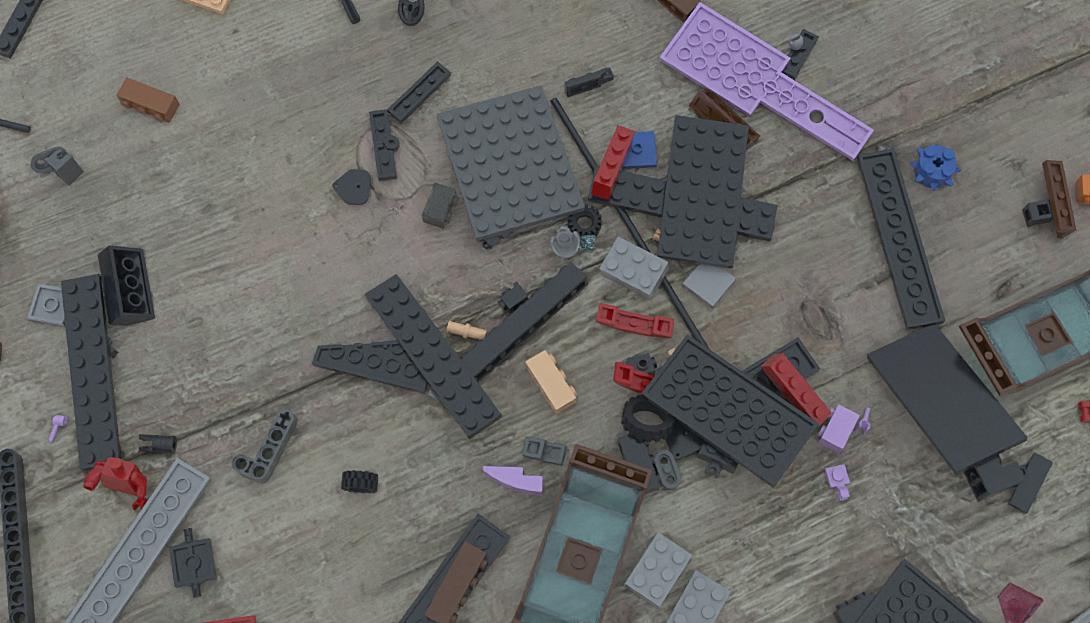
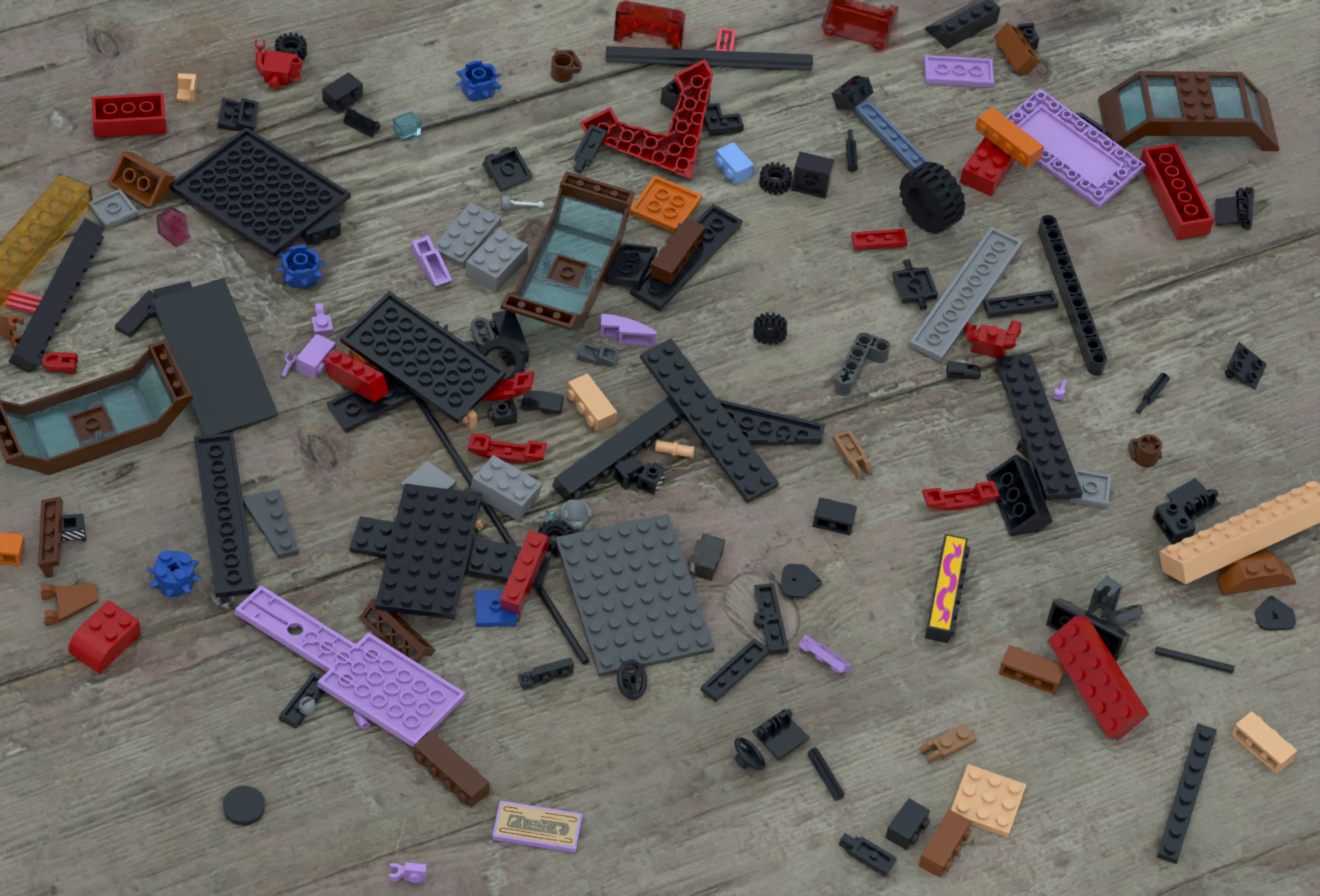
camera: 175 degrees right, 20 degrees down
none -> dark orange flag [41,583,98,626]
none -> red brick [68,600,141,674]
none -> dark grey wing [243,489,298,559]
none -> blue brick [275,245,326,288]
none -> lavender slope [410,236,452,287]
none -> black slope [521,391,564,414]
none -> black tile [604,243,657,287]
none -> black piece [617,659,647,700]
none -> black brick [637,463,665,495]
none -> black hinge [752,709,809,759]
none -> lavender hinge [799,635,852,674]
none -> black brick [812,497,857,536]
none -> medium nougat hinge [832,430,872,478]
none -> medium nougat hinge [920,723,977,763]
none -> red slope [922,481,1000,511]
none -> brick [925,534,970,643]
none -> black plate [983,290,1059,318]
none -> black slope [1046,598,1130,661]
none -> red brick [1048,616,1150,739]

